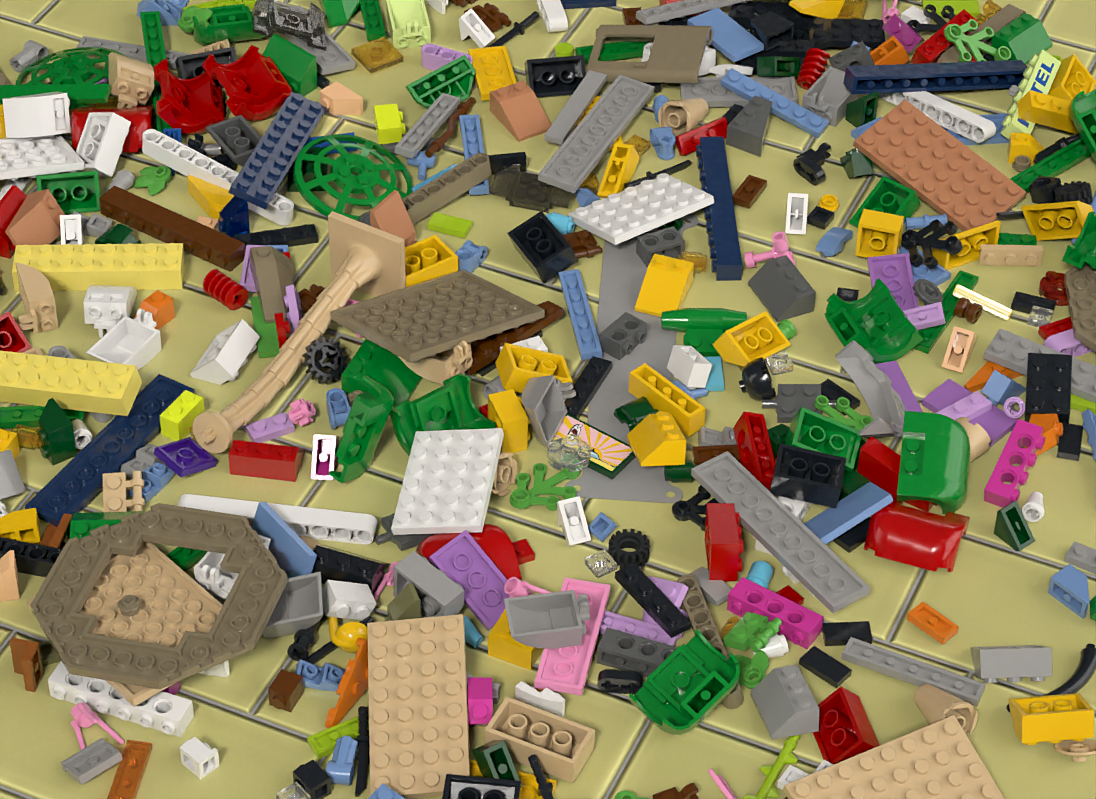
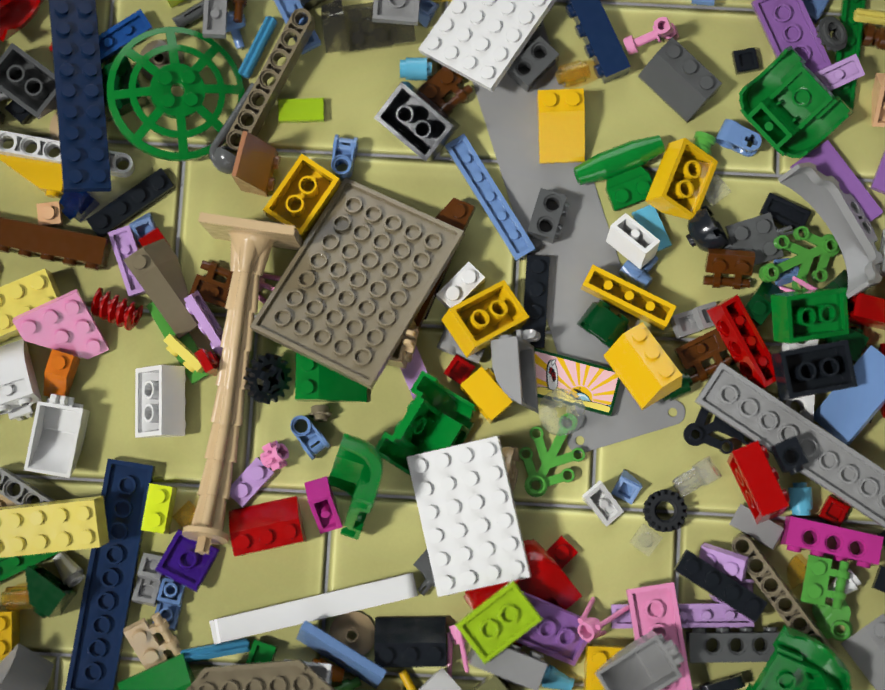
camera: 15 degrees left, 40 degrees up
none -> bright pink plate [13,289,109,359]
none -> light yellow plate [163,334,204,373]
none -> lime tile [455,580,543,664]
none -> clear piece [672,456,722,497]
none -> reddish brown plate [703,248,756,290]
none -> medium blue piece [716,119,762,157]
none -> black brick [770,436,808,475]

